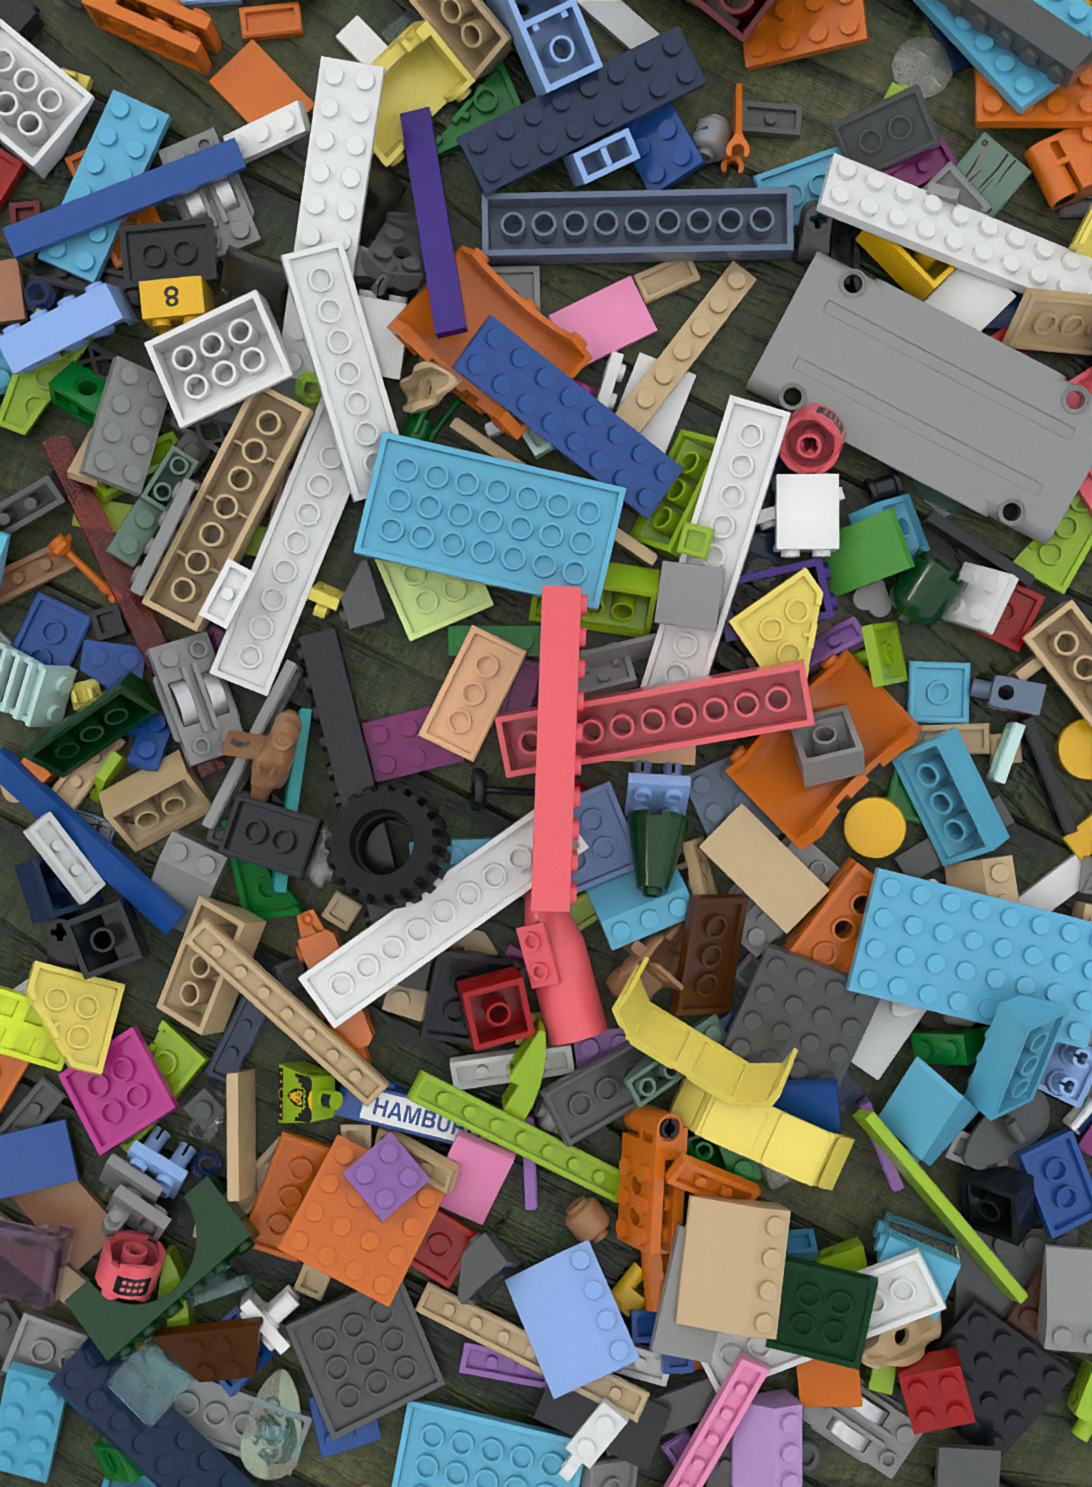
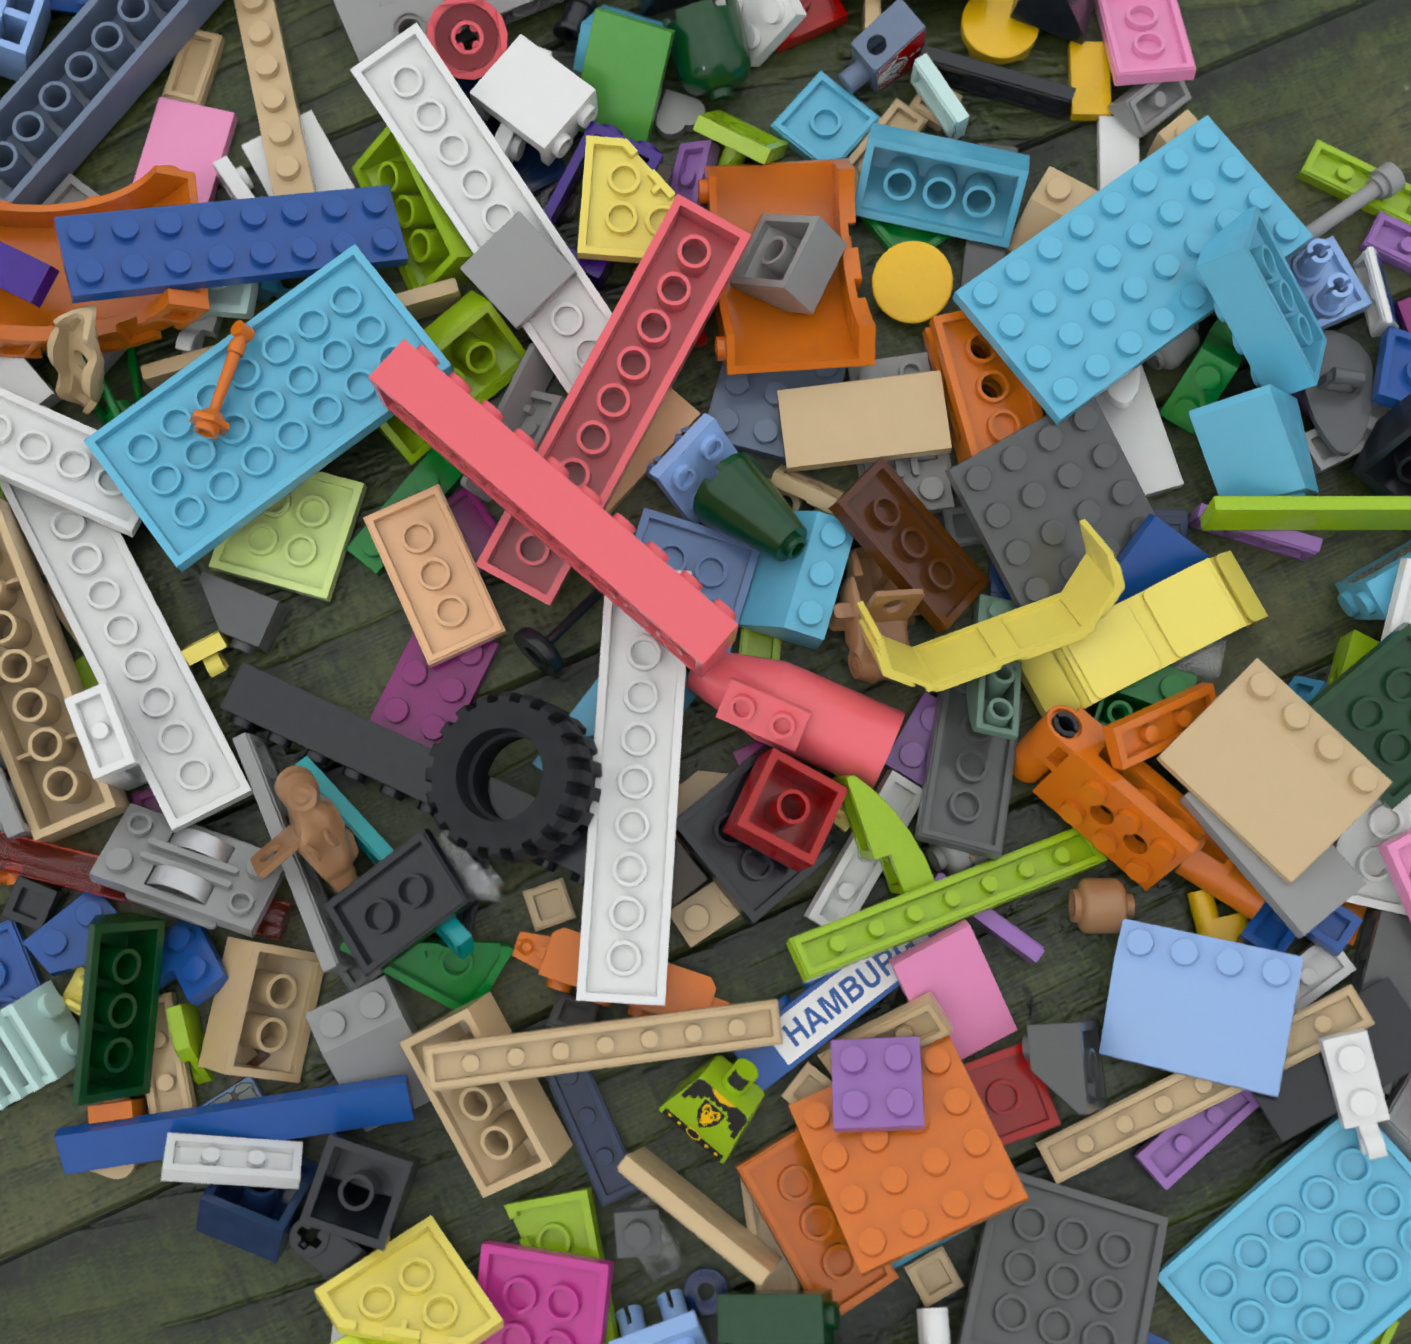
camera: 45 degrees left, 10 degrees down
lime tile [676,522,715,560] -> none
none -> orange piece [189,320,255,439]

